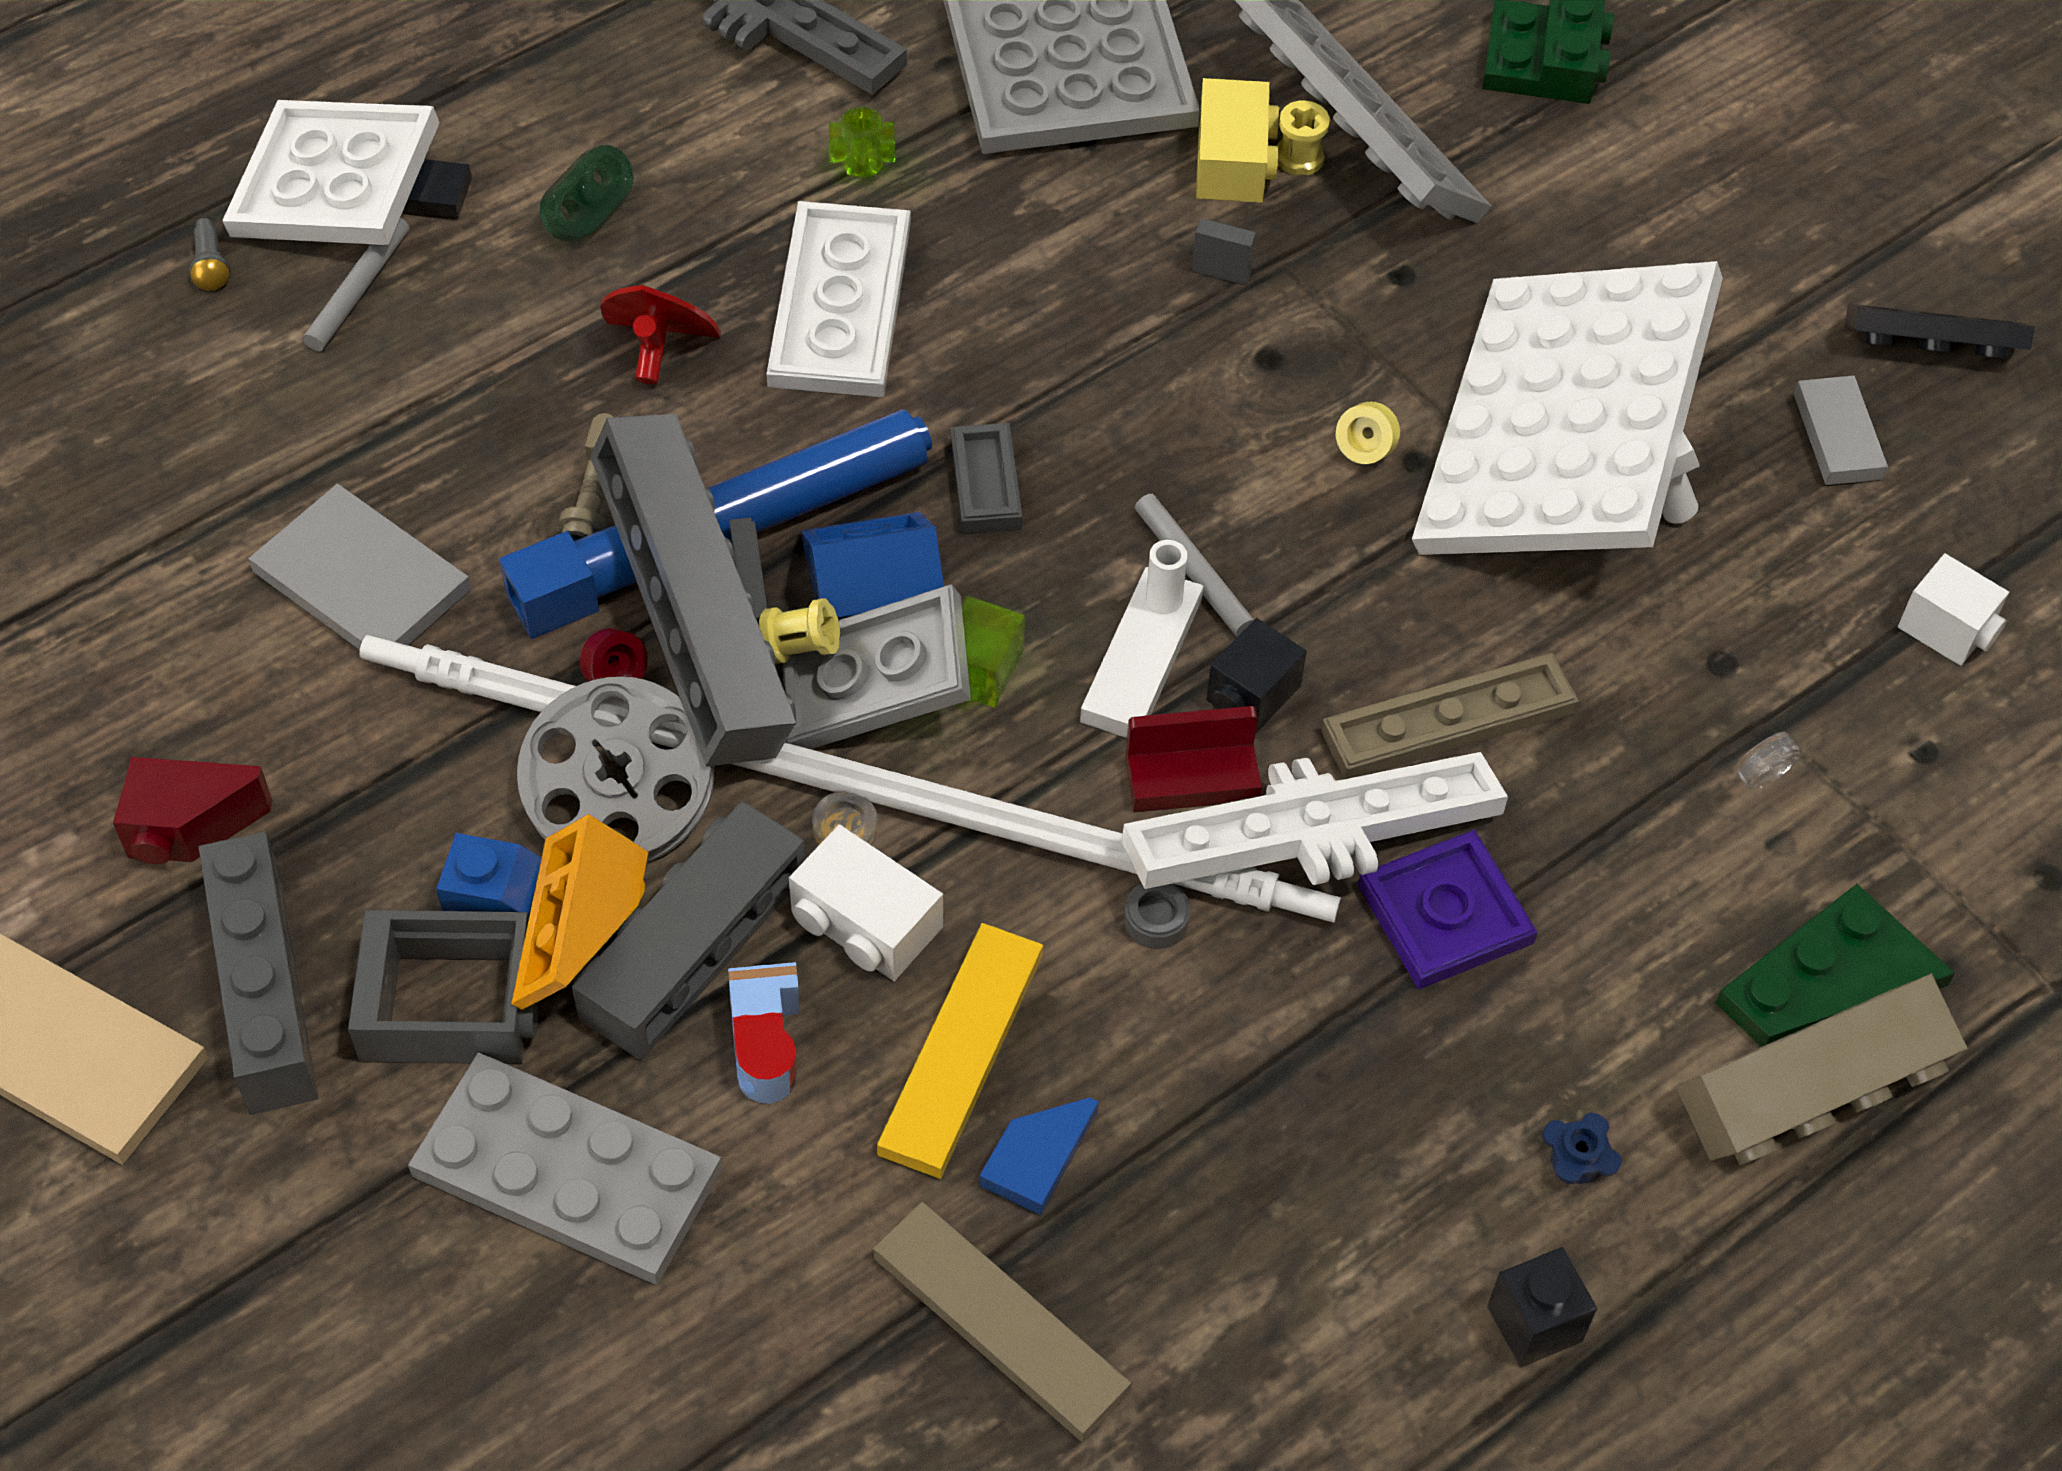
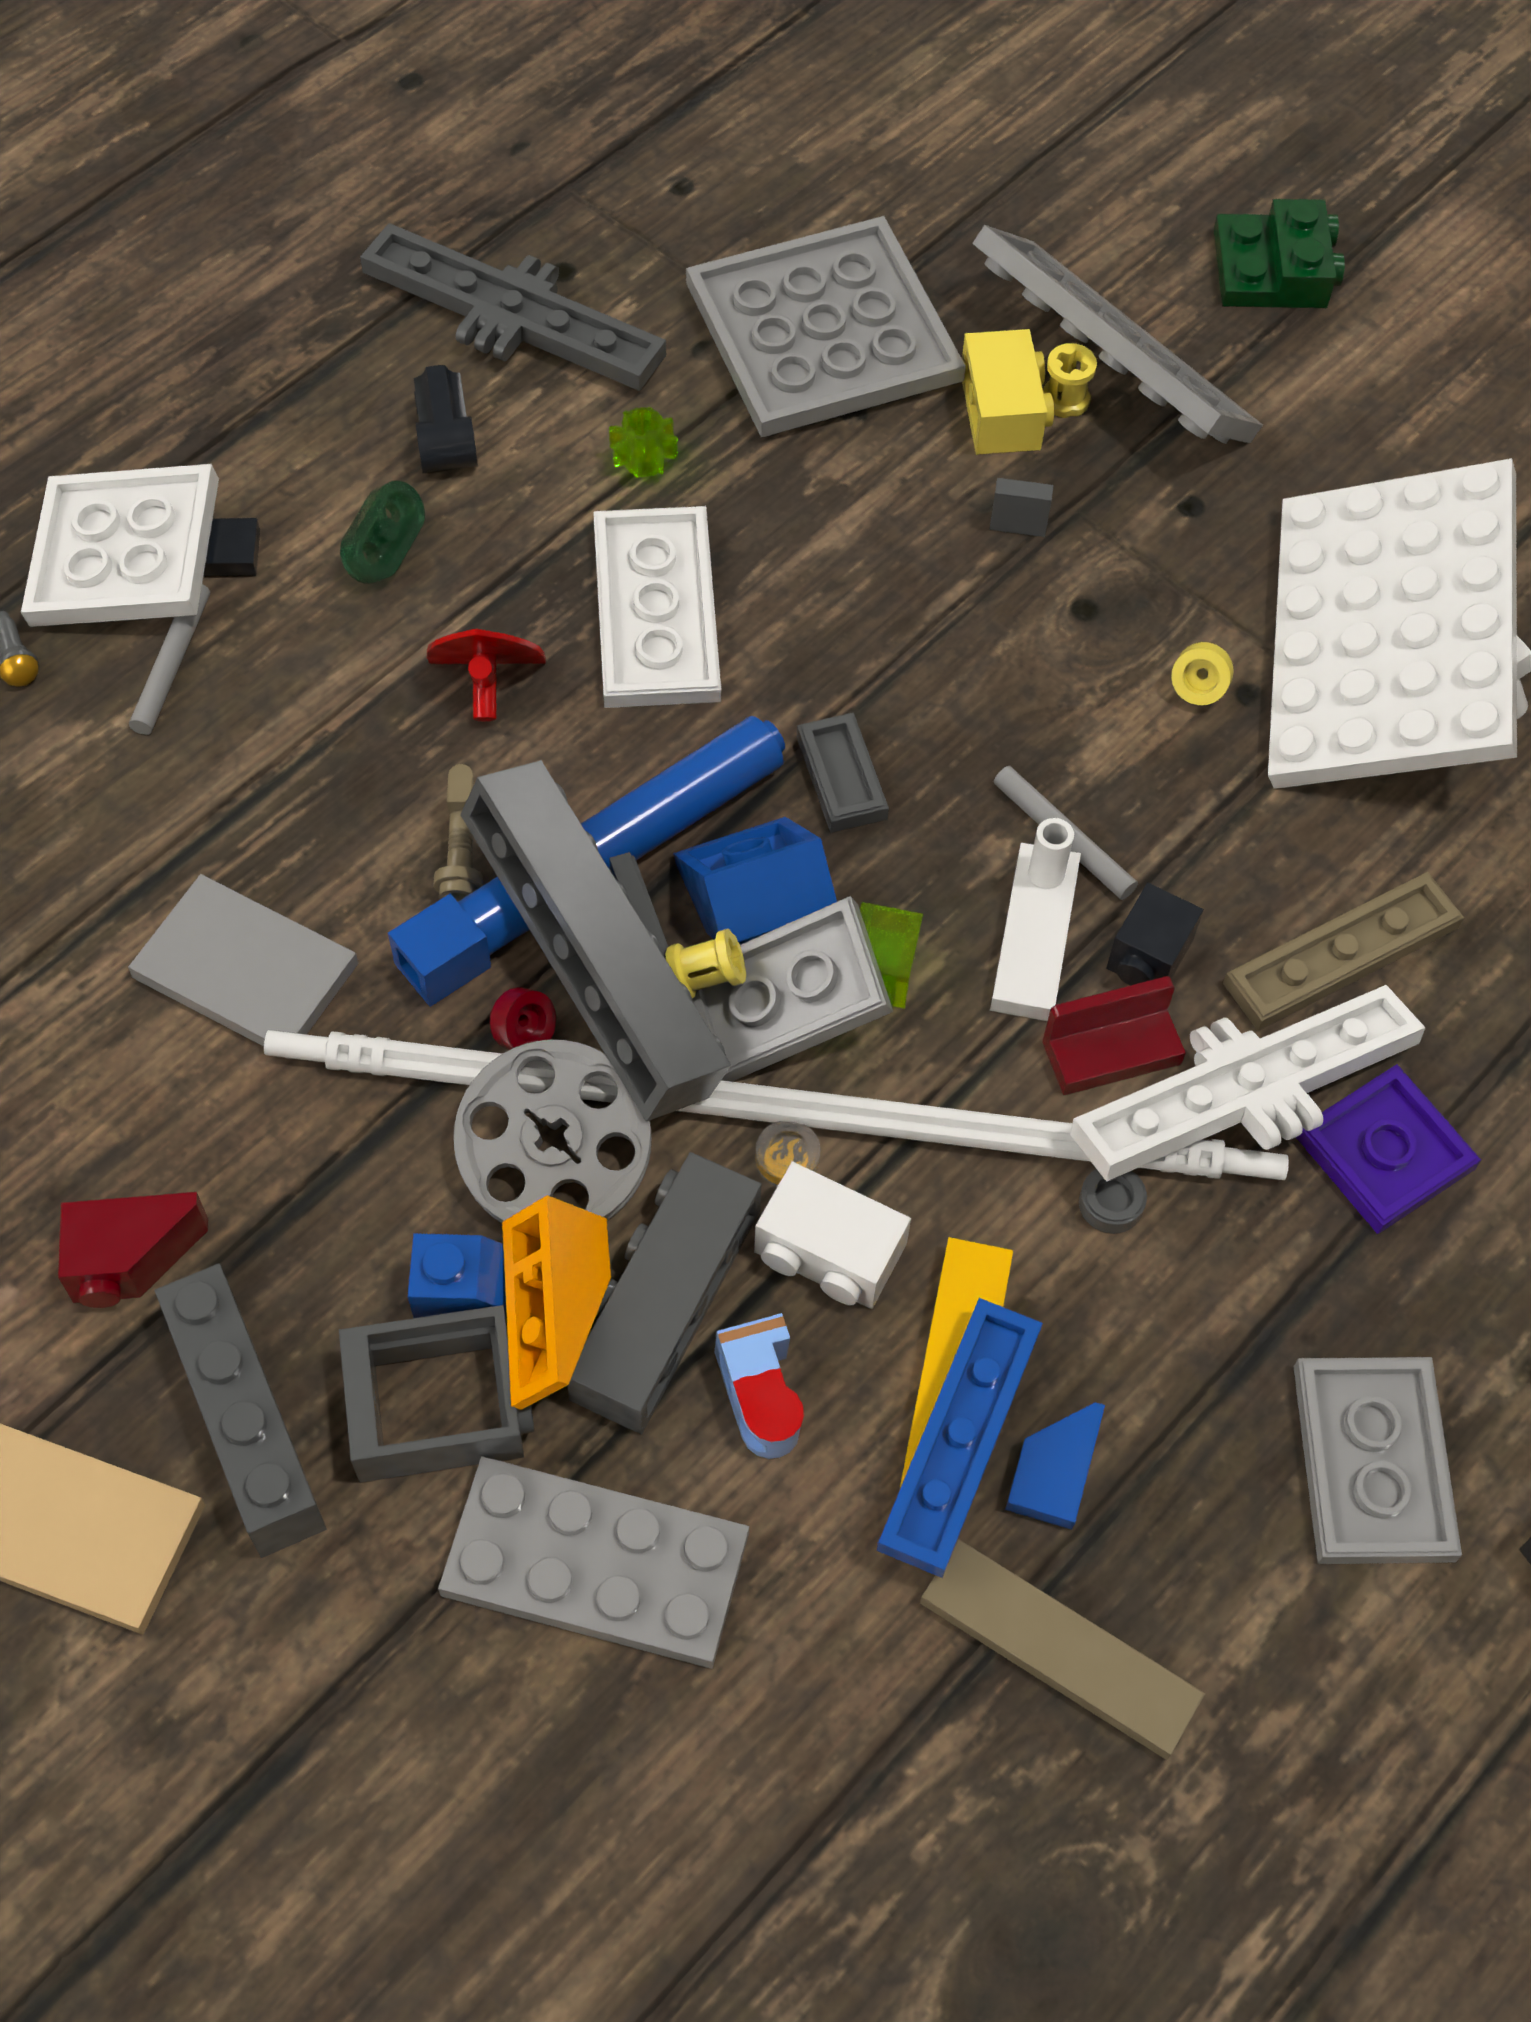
camera: 10 degrees left, 5 degrees up
none -> black piece [413,365,478,473]
none -> blue plate [877,1298,1043,1578]
none -> light grey tile [1294,1357,1462,1564]

